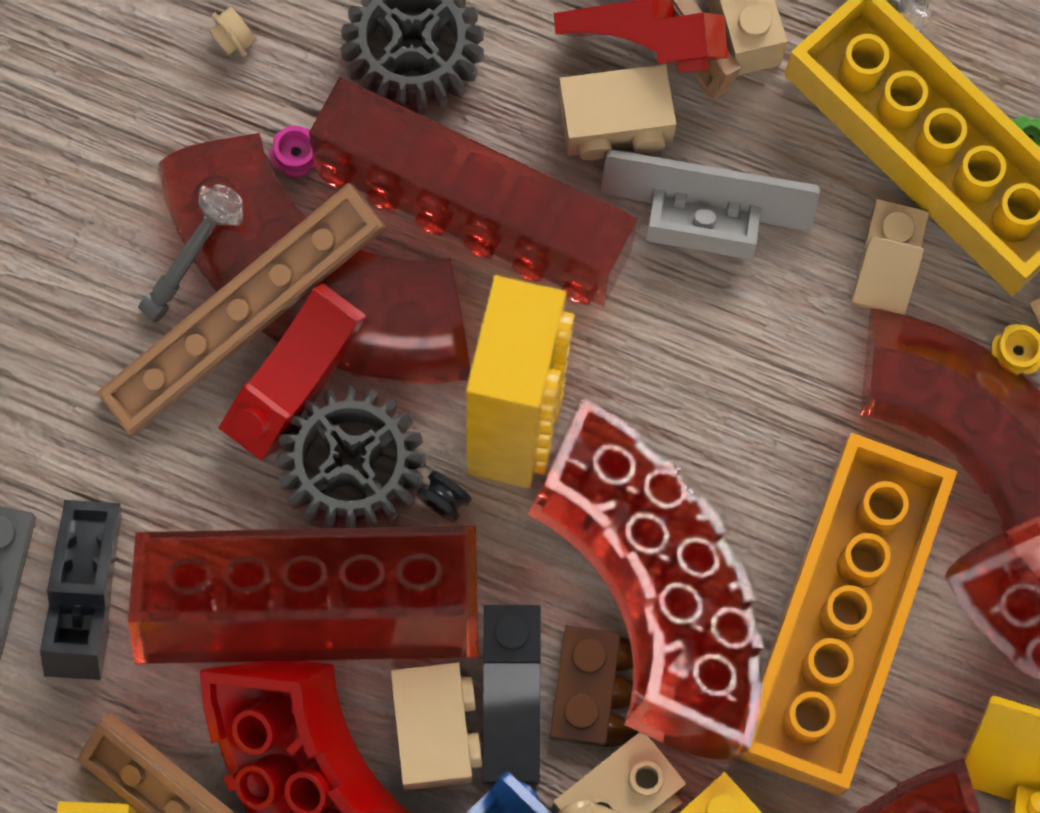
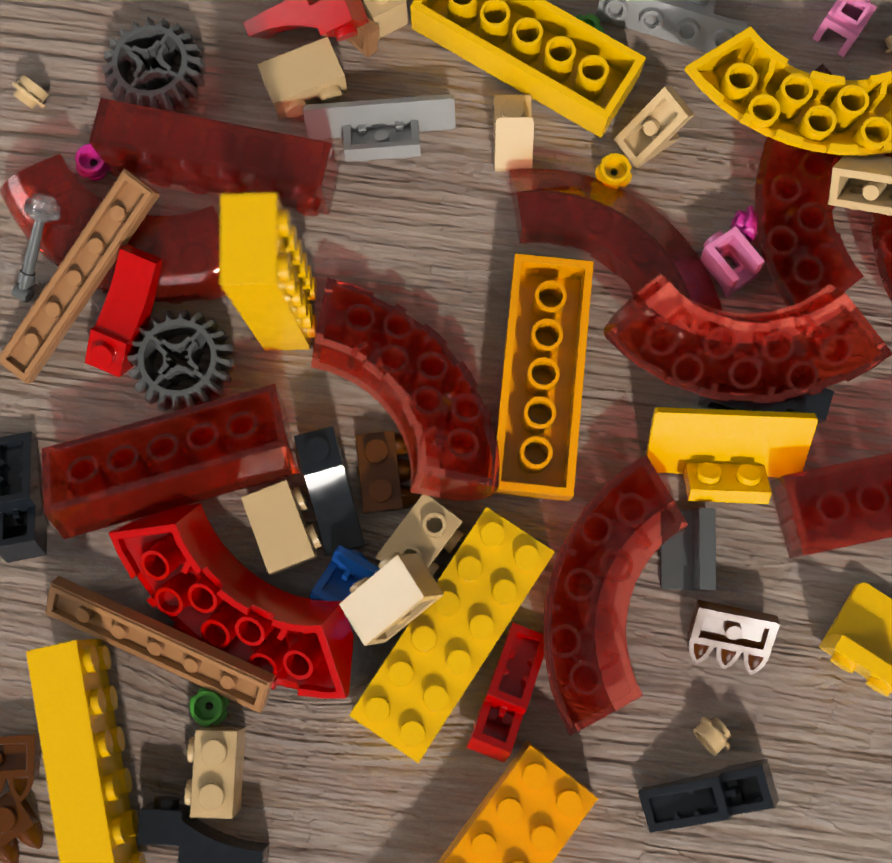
camera: 10 degrees left, 5 degrees up
black bush [416,470,472,523] -> none

